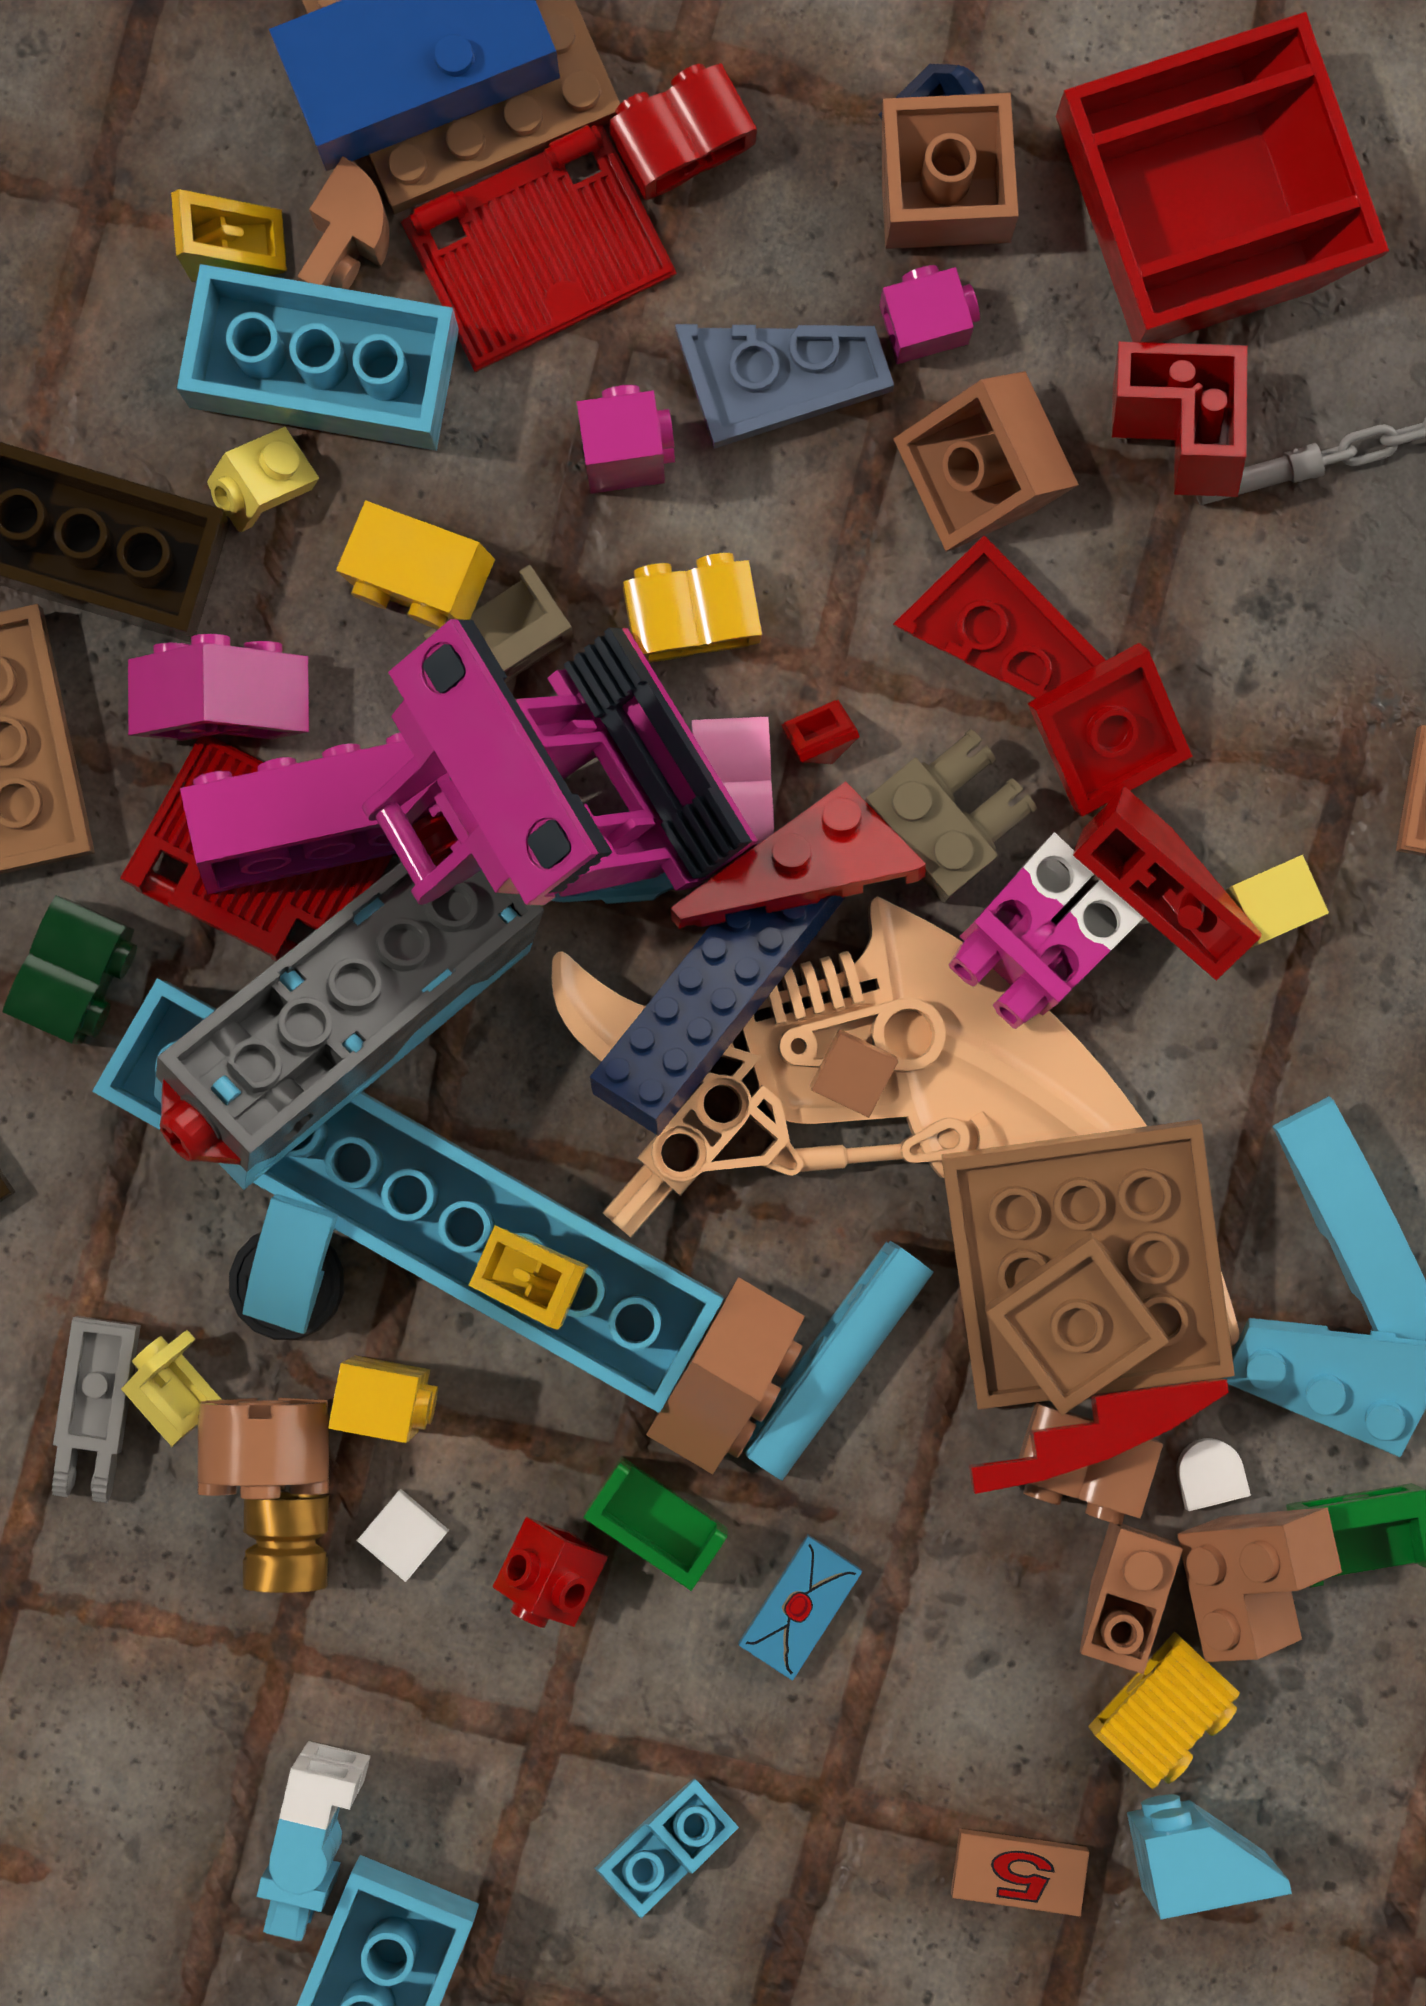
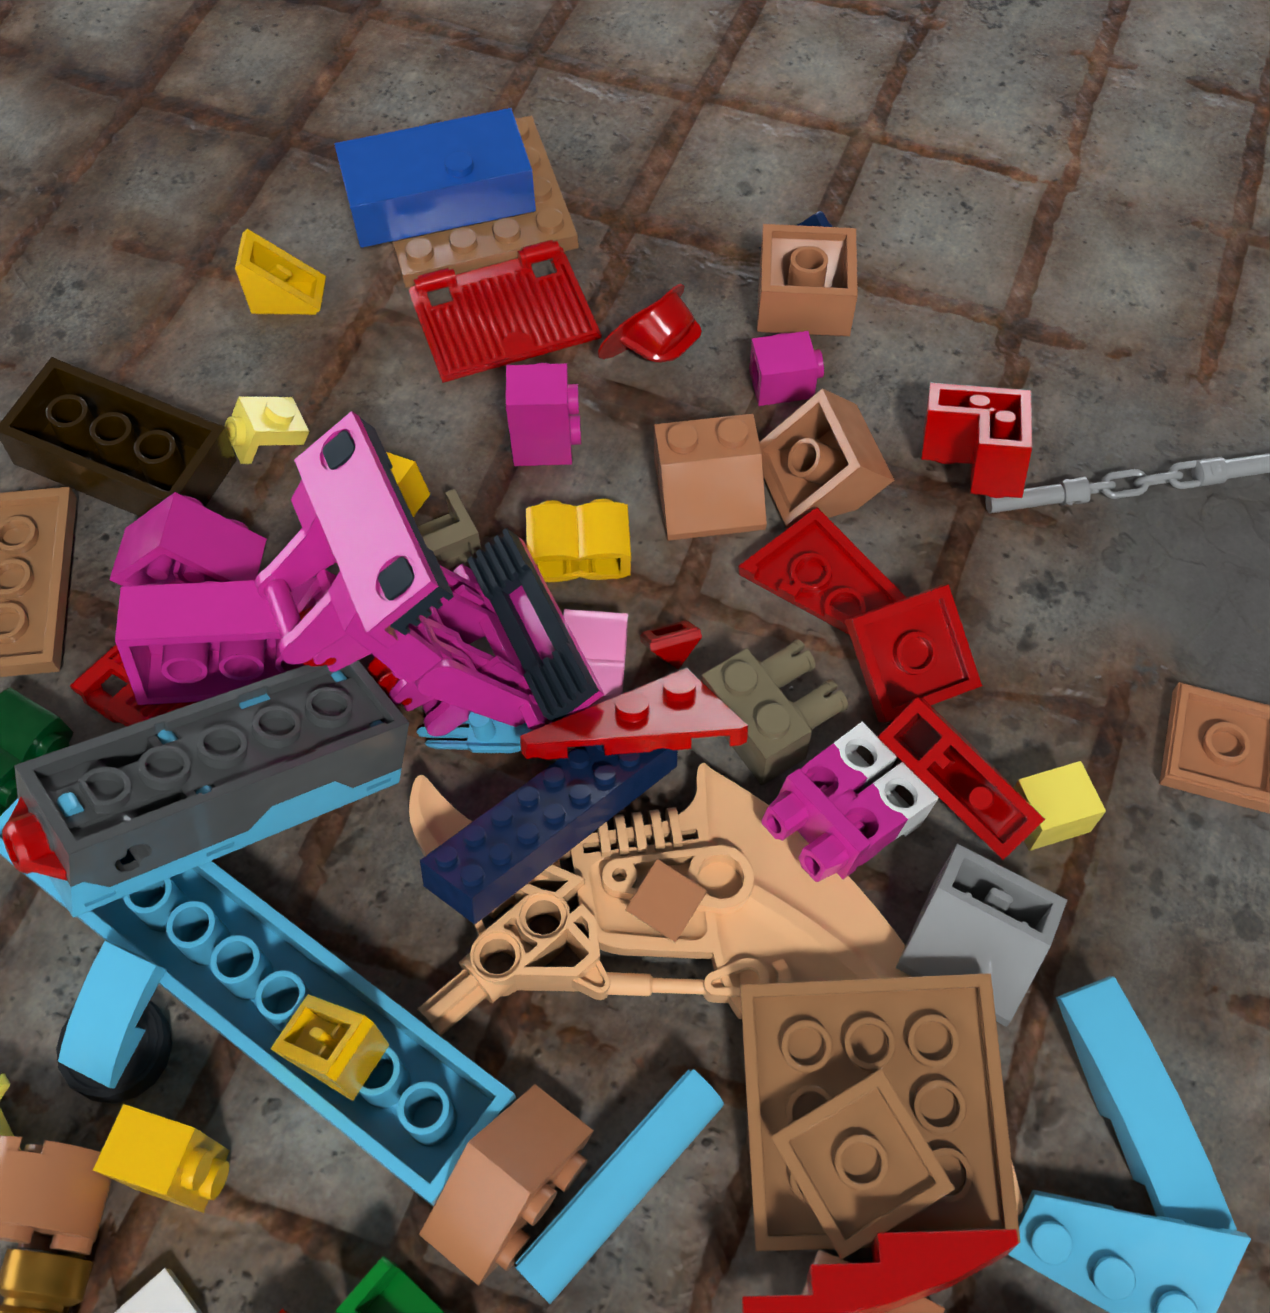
camera: 10 degrees right, 25 degrees down
medium azure brick [177,264,459,451] -> none
nougat brick [297,156,390,289] -> none
red brick [610,63,757,200] -> none
sand blue wing [675,324,894,449] -> none
red slope [1055,12,1389,343] -> none
none -> red piece [598,283,702,363]
none -> nougat slope [654,414,767,541]
none -> light grey slope [896,844,1067,1027]

